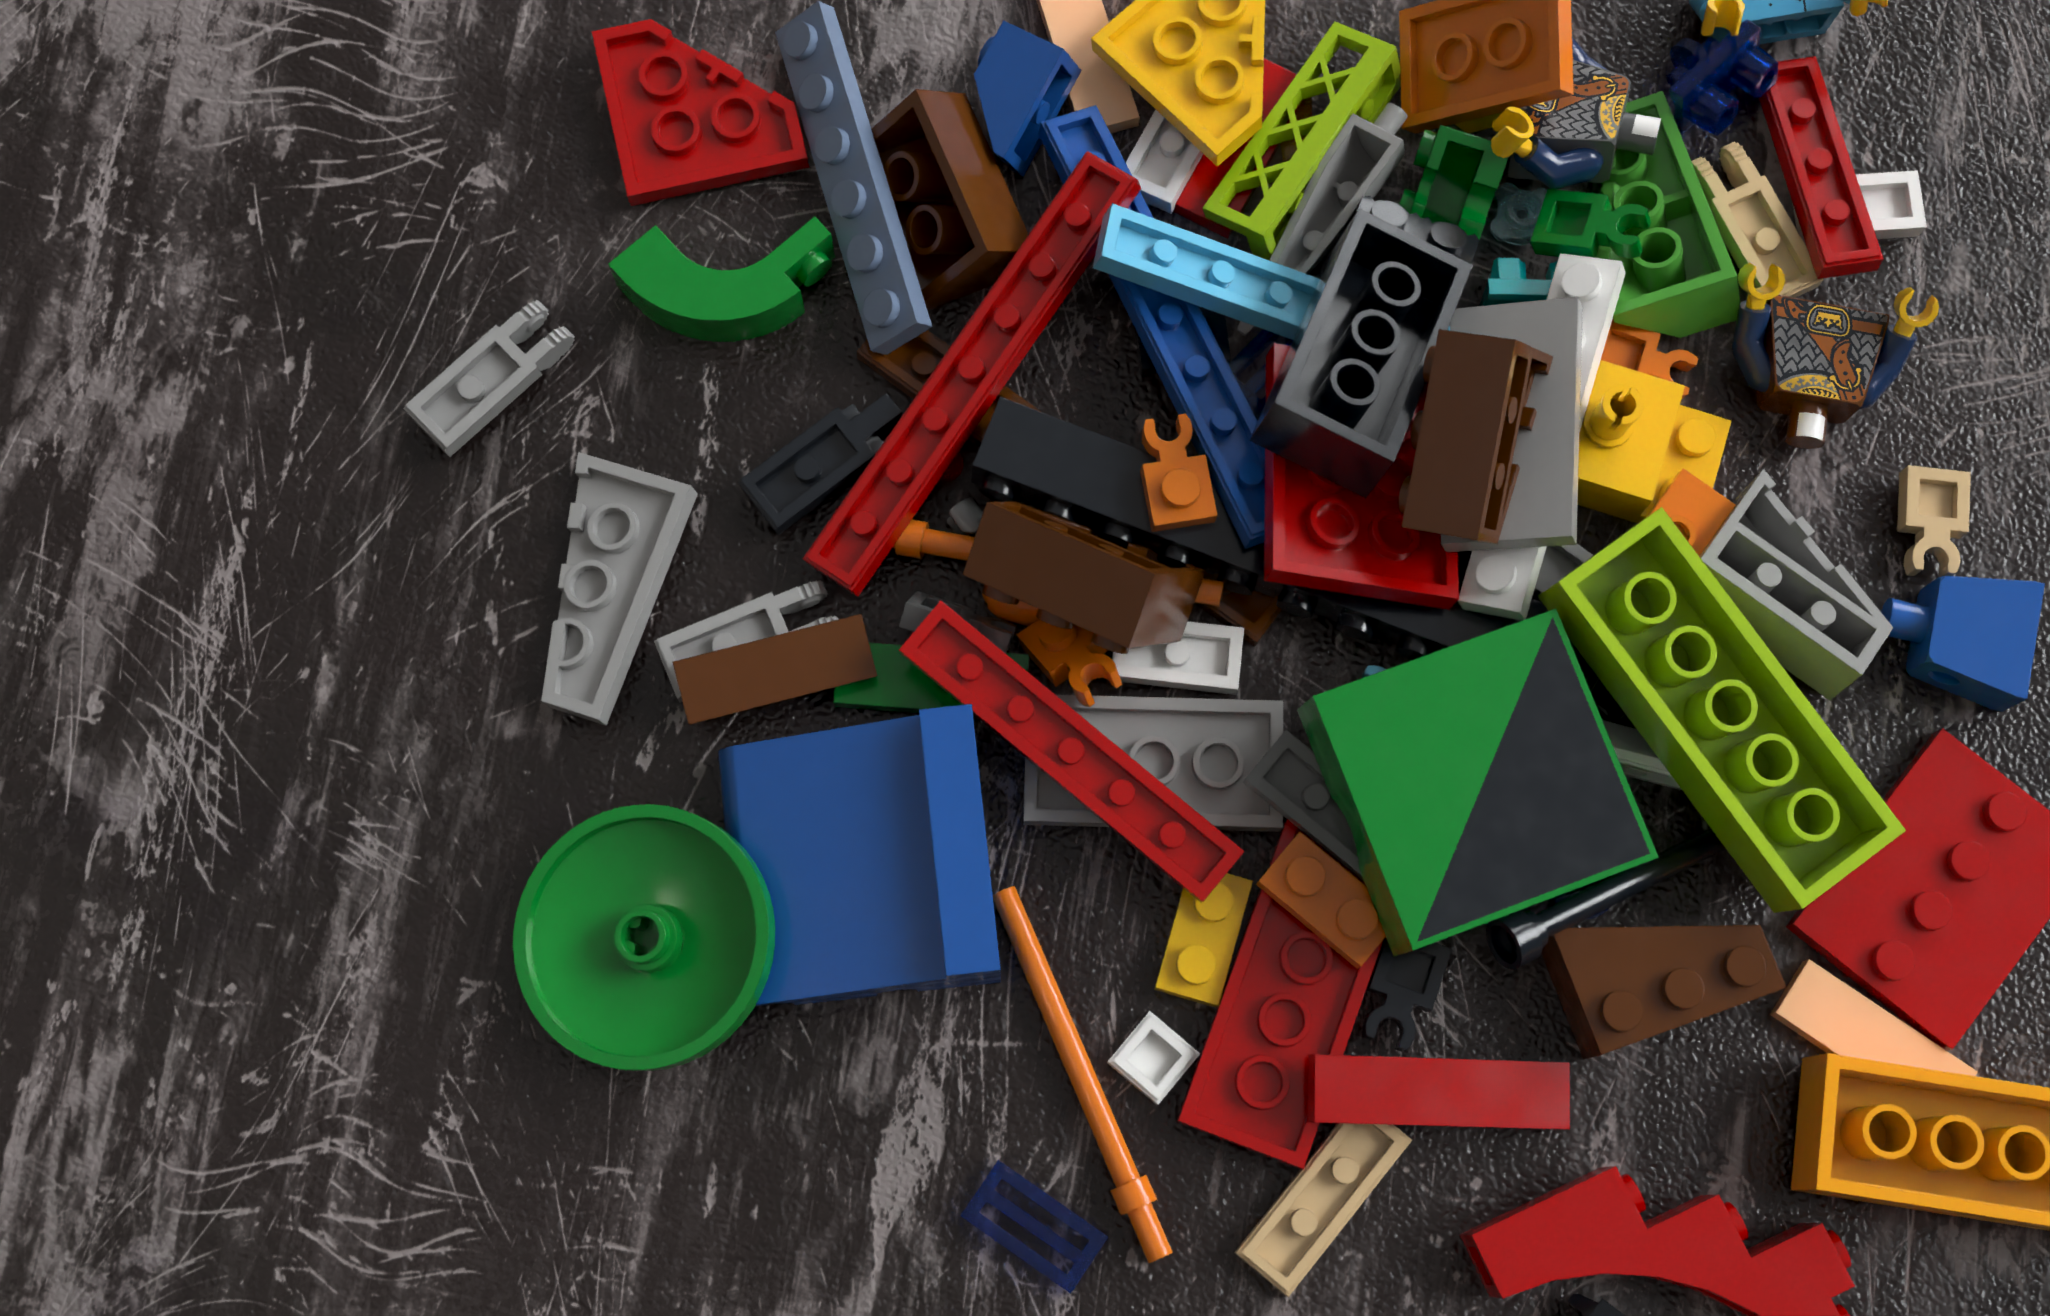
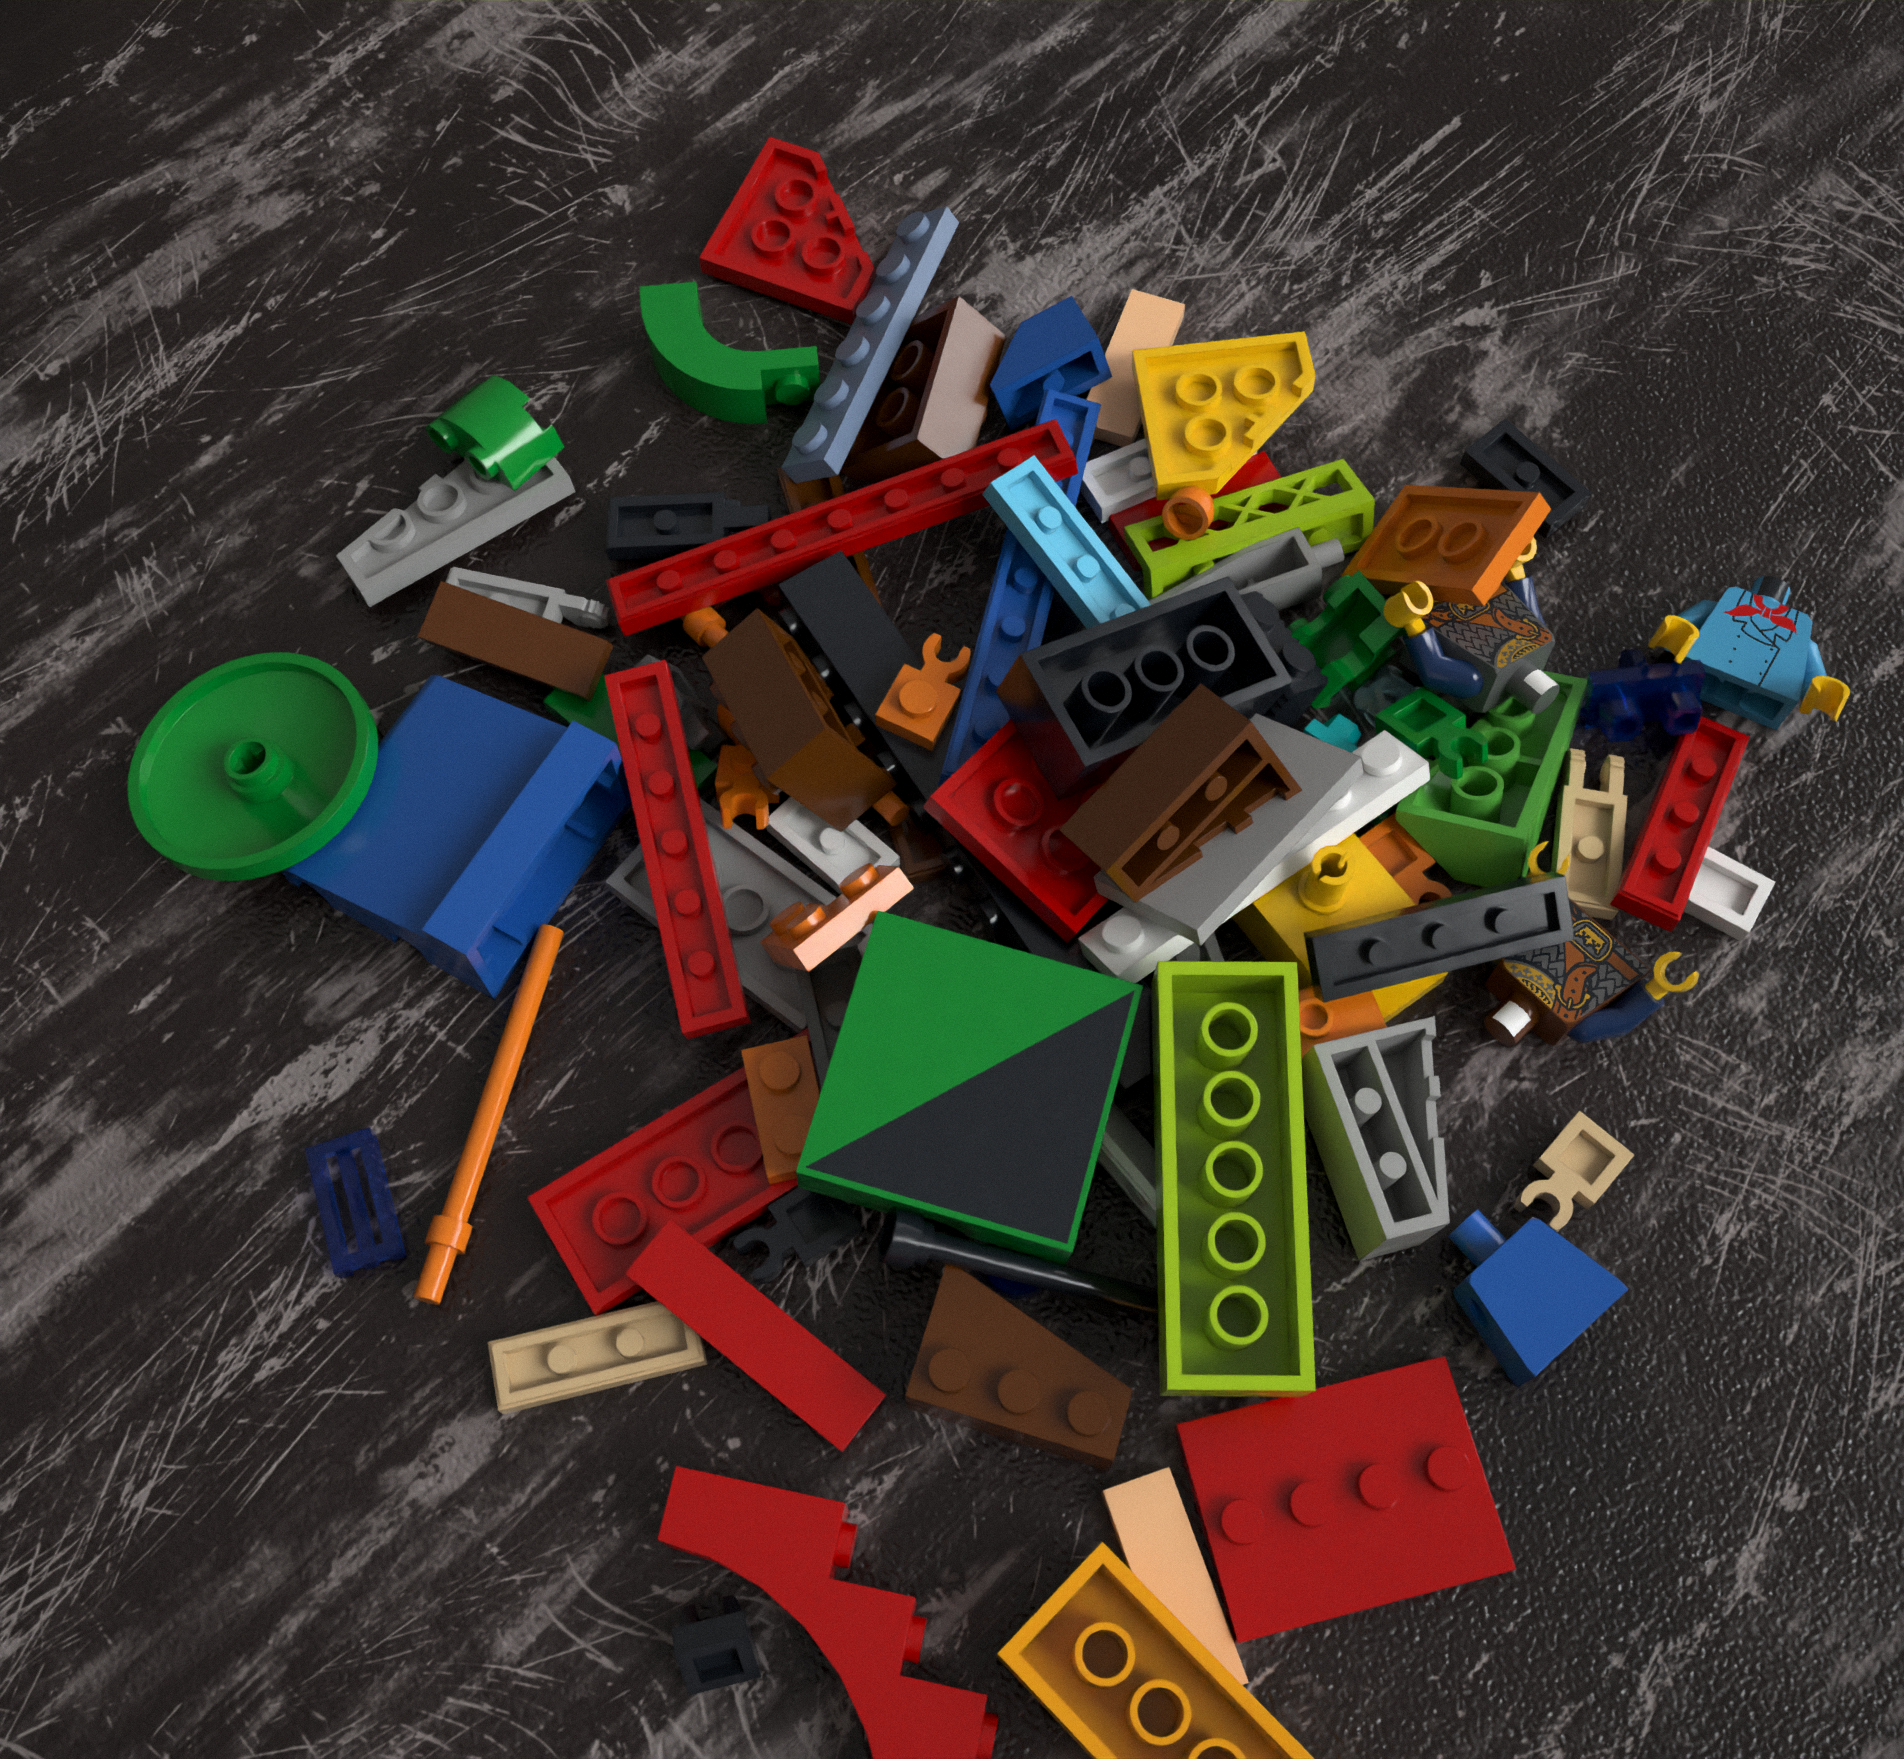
camera: 40 degrees right, 10 degrees down
light grey hinge [403,300,575,457] -> none
white tile [1107,1011,1200,1105] -> none
yellow plate [1154,873,1253,1008] -> none
none -> green cylinder [426,375,564,491]
none -> orange plate [760,863,914,972]
none -> orange hinge [1162,486,1215,540]
none -> black plate [1303,871,1575,1003]

